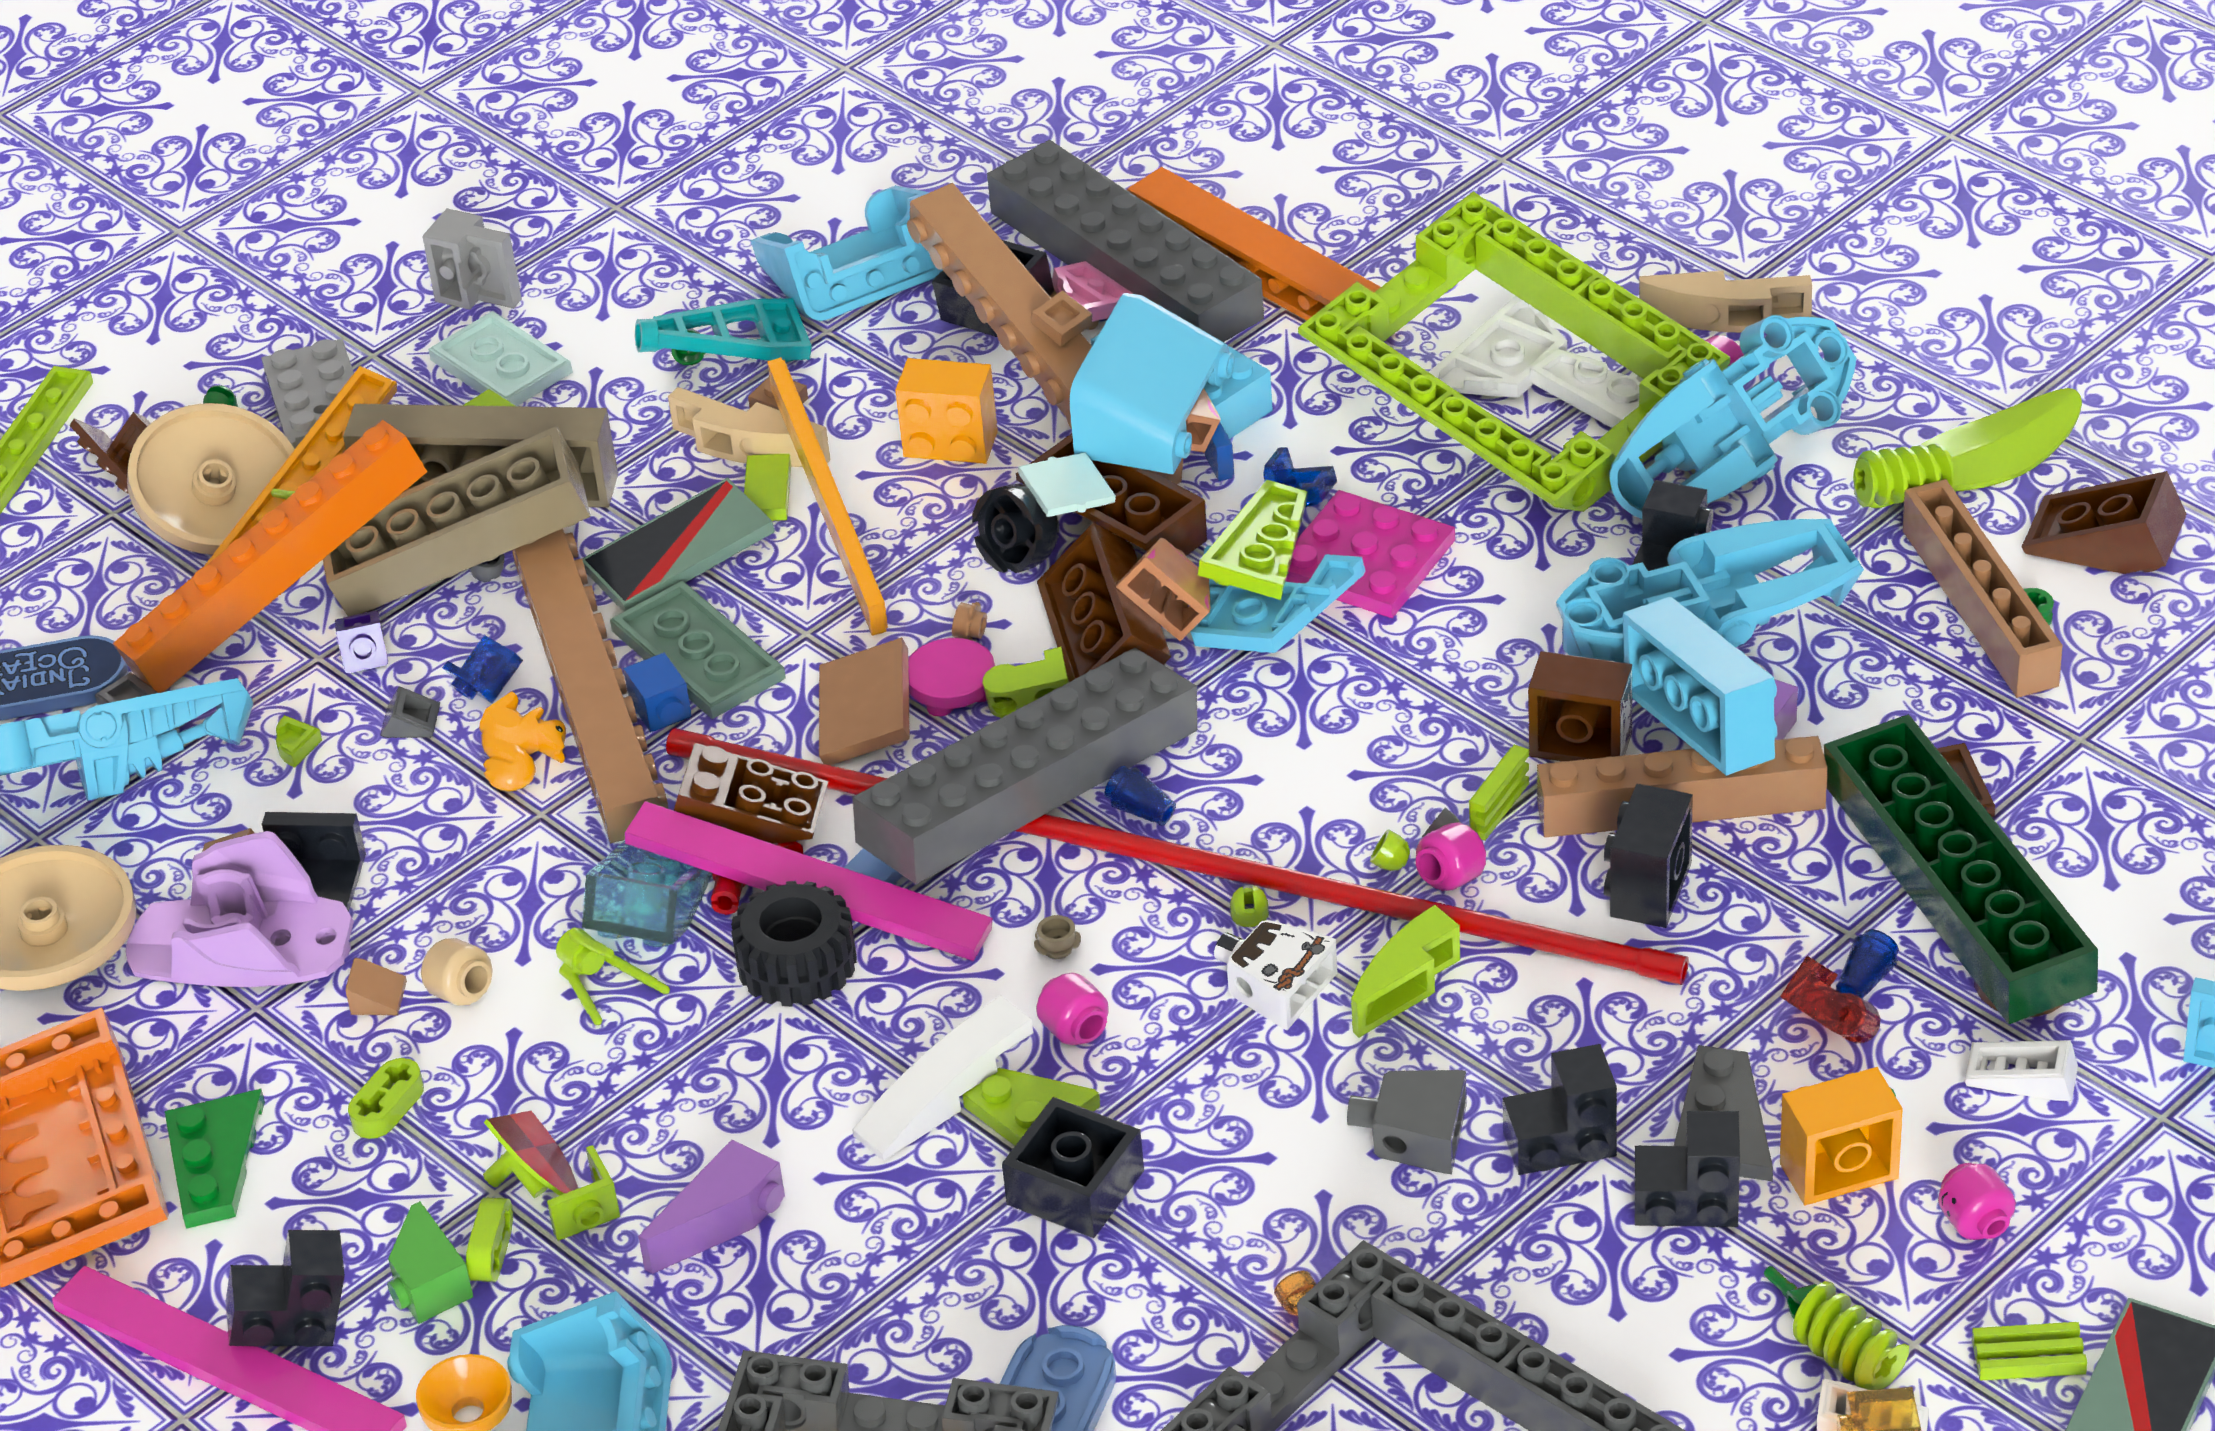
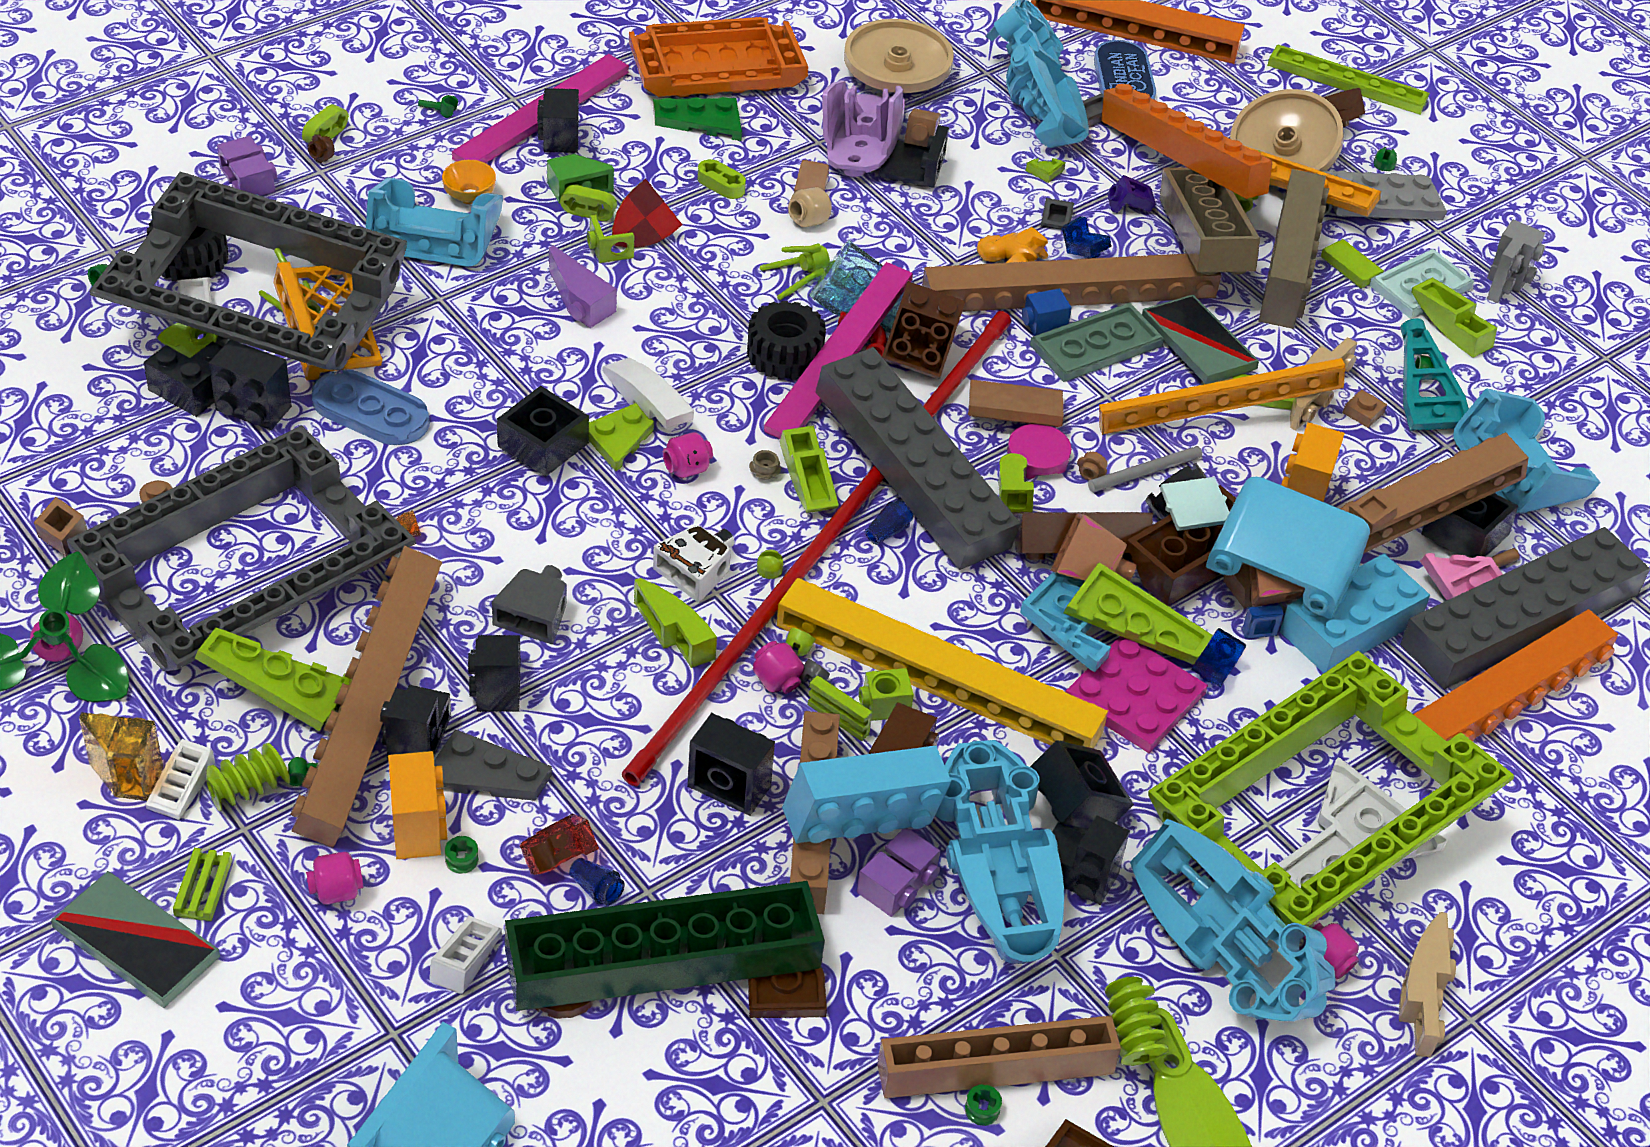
camera: 90 degrees right, 5 degrees up
none -> lime wing [195,628,350,731]
none -> medium nougat brick [290,545,442,848]
none -> yellow brick [777,578,1108,749]
none -> lime slope [779,426,839,513]
none -> lime brick [859,668,914,721]
none -> black brick [1030,740,1134,829]
none -> light grey bar [1088,446,1202,492]
none -> lime slope [1411,277,1497,358]

